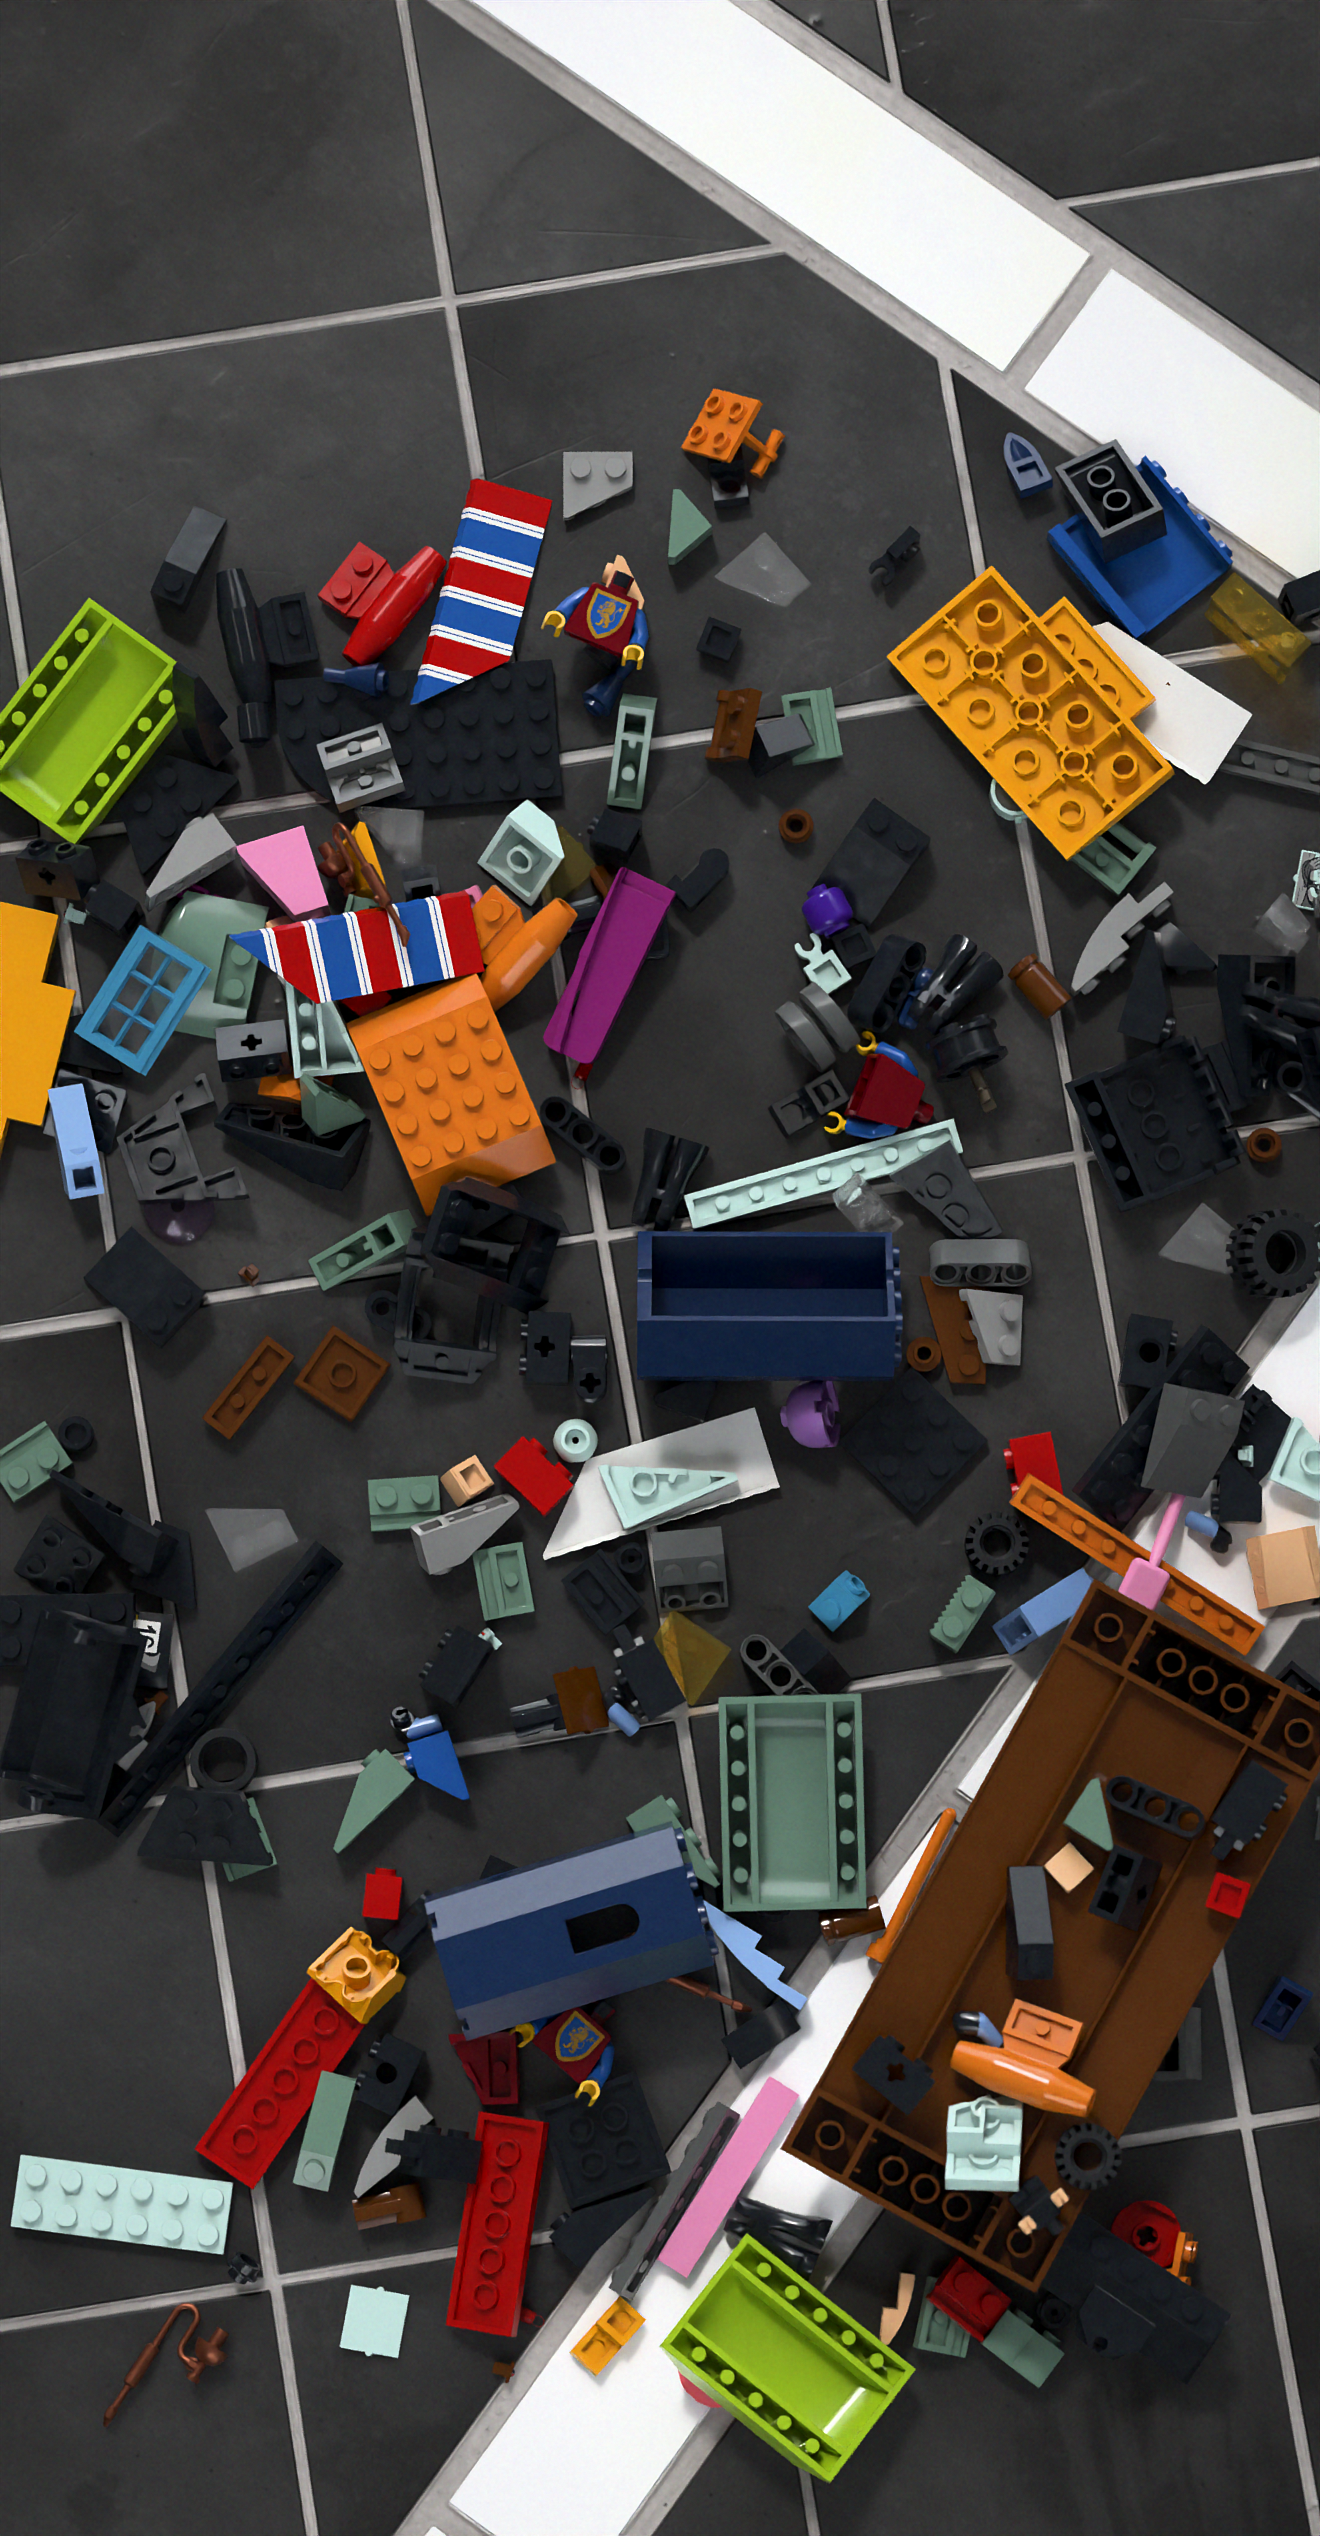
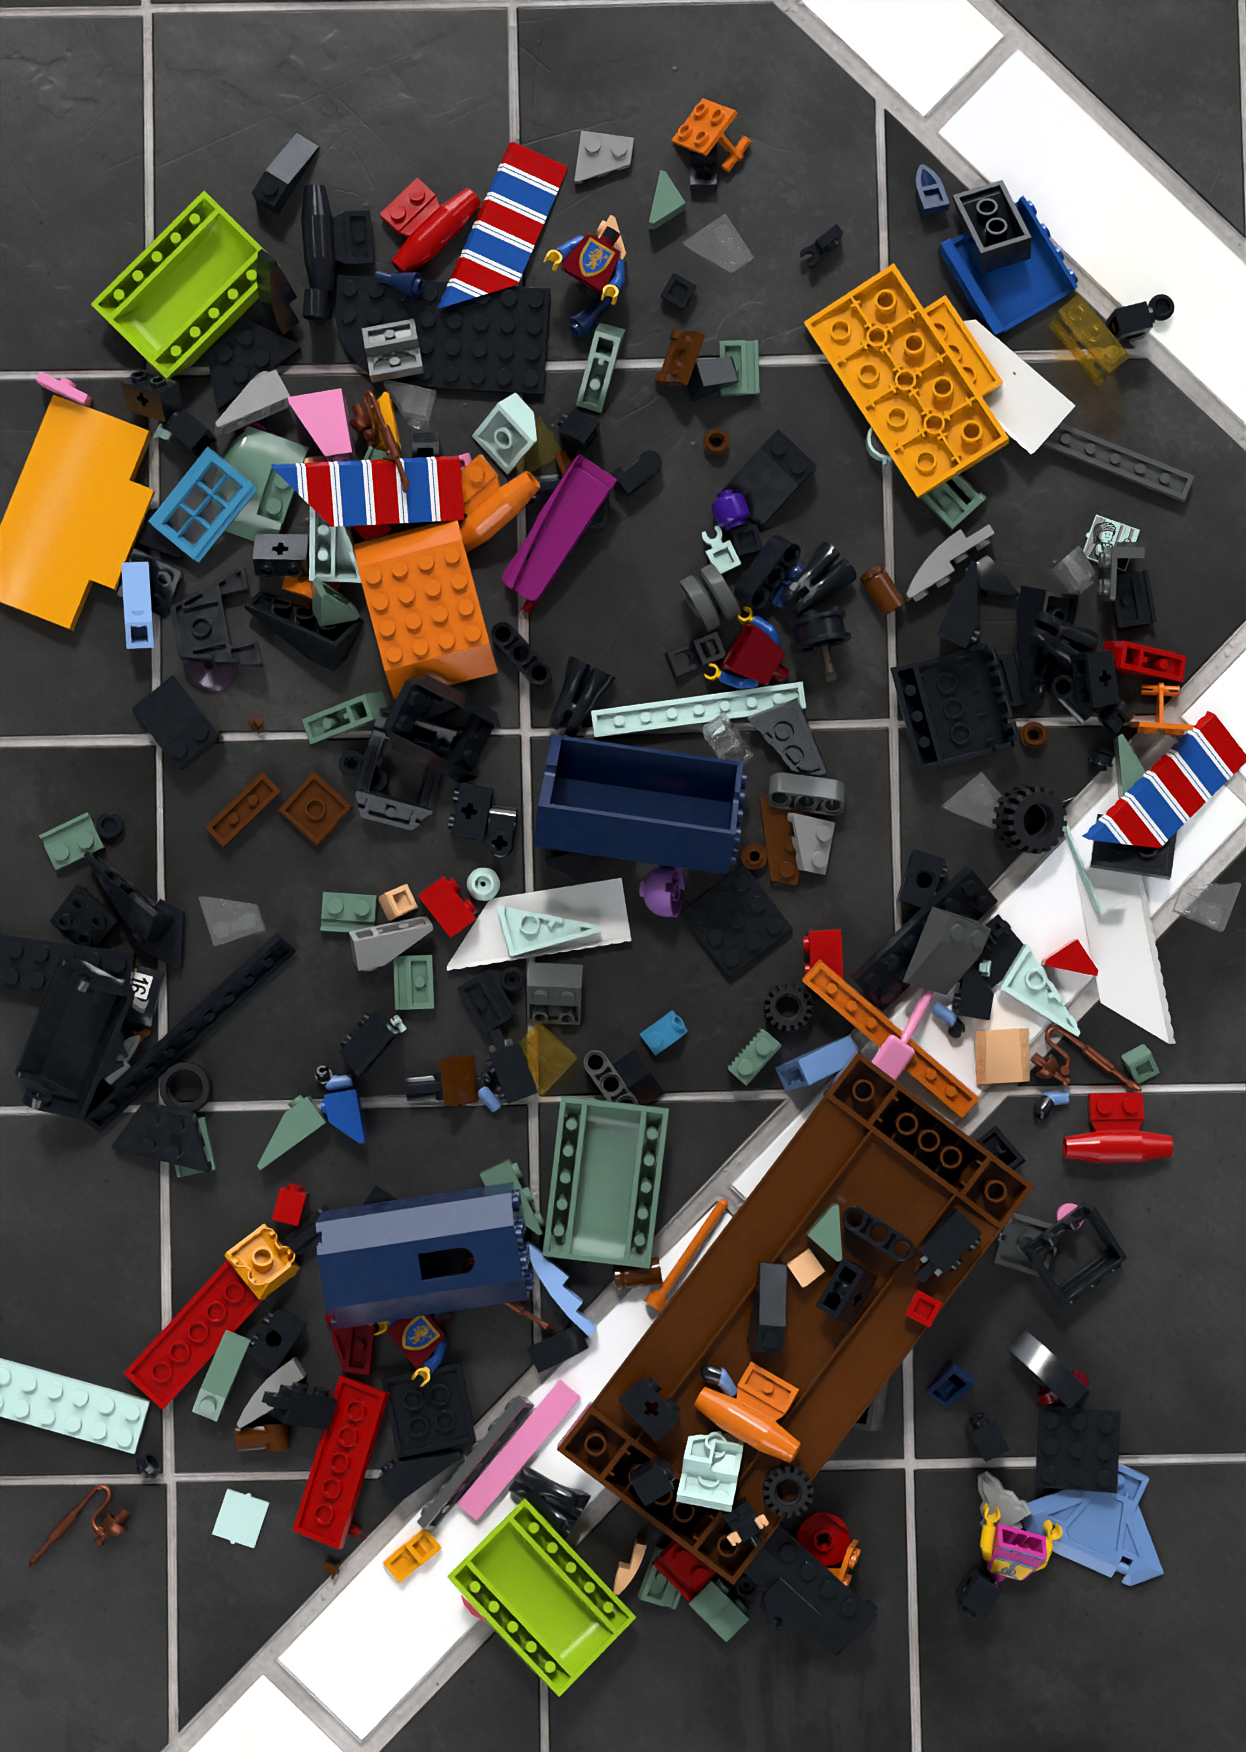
camera: 10 degrees right, 5 degrees up
none -> black brick [630,1455,676,1506]

